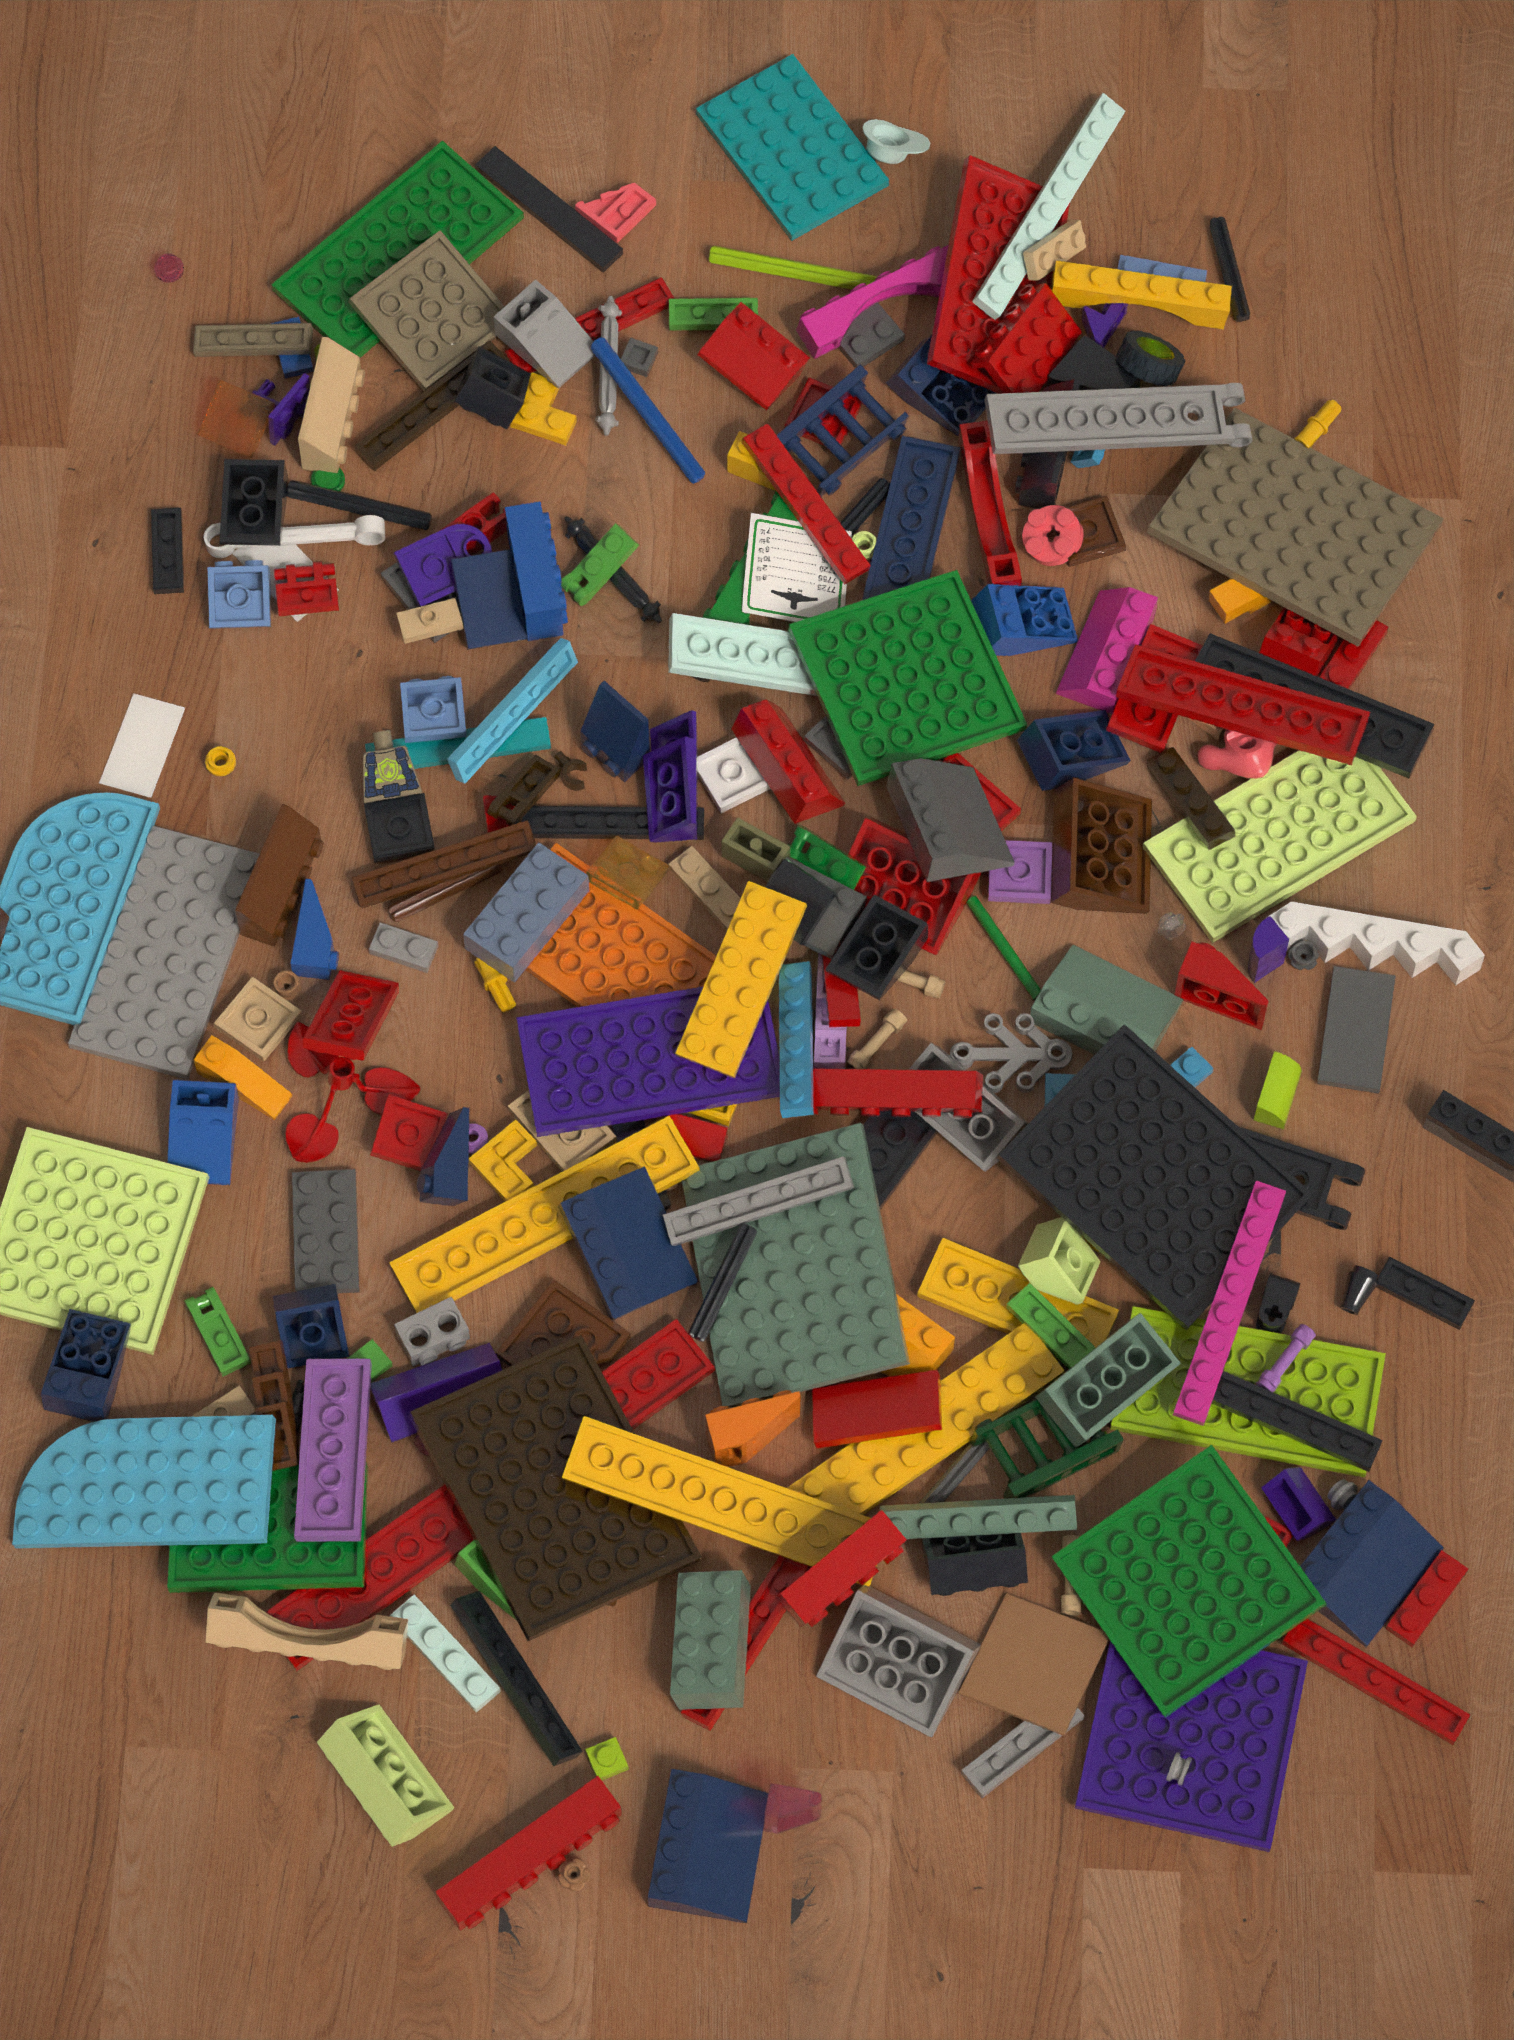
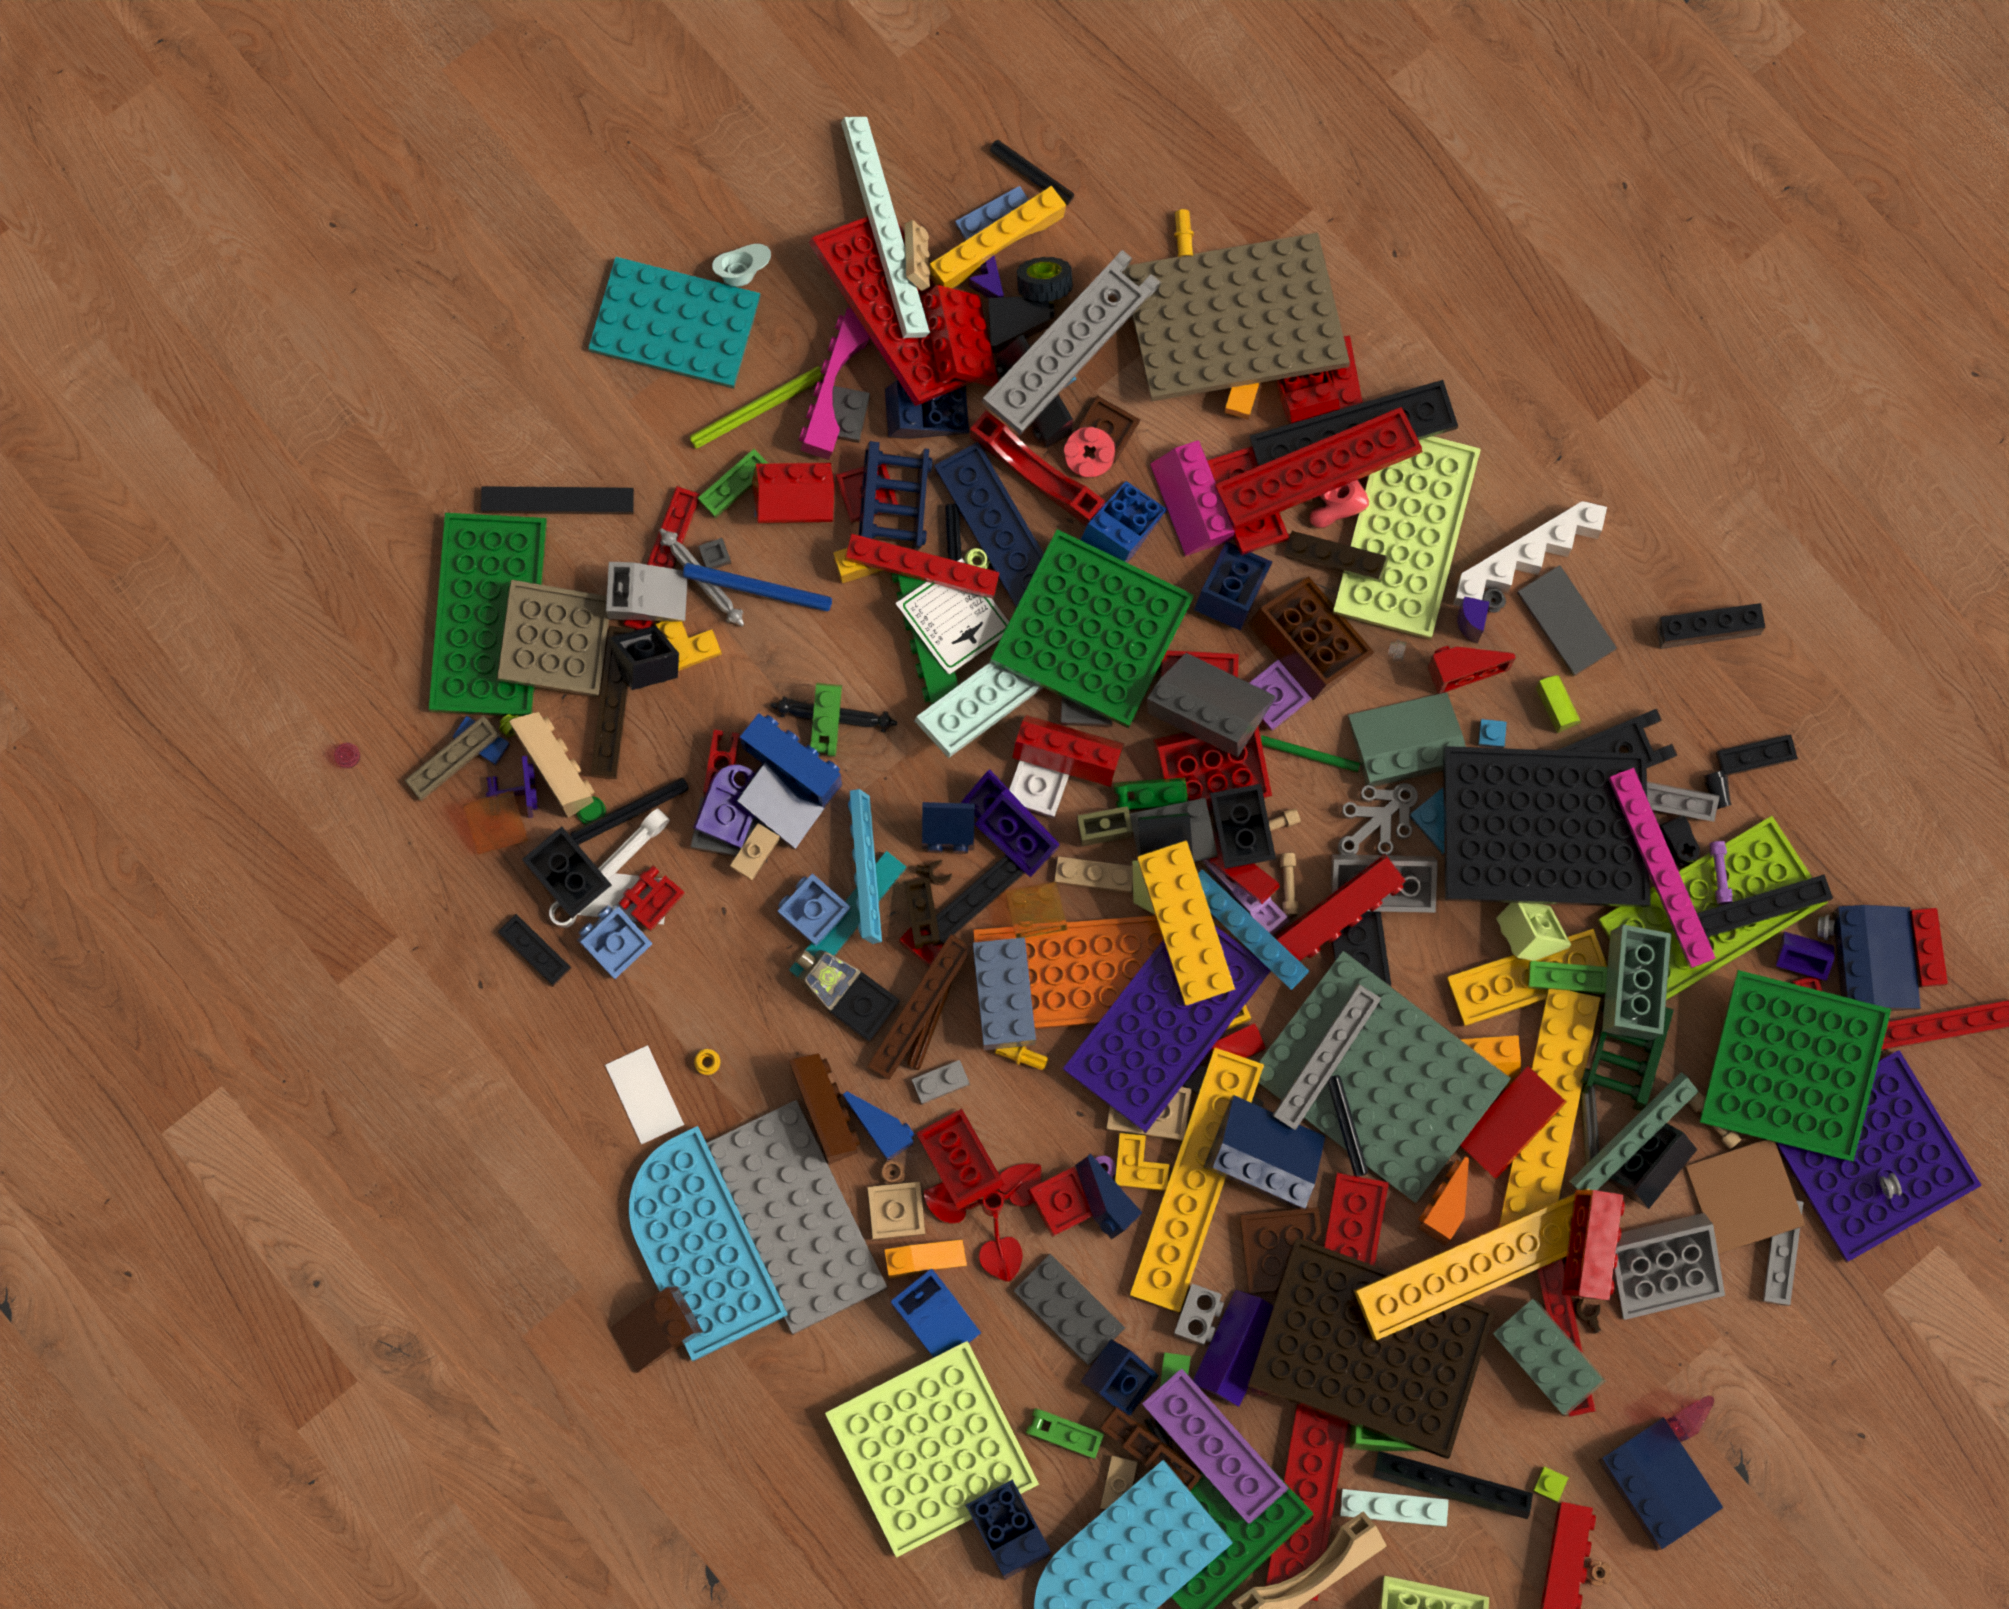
camera: 45 degrees left, 10 degrees up
coral wing [575,183,656,243] -> none
none -> dark brown piece [1575,1298,1601,1334]
none -> light grey plate [1647,781,1719,822]

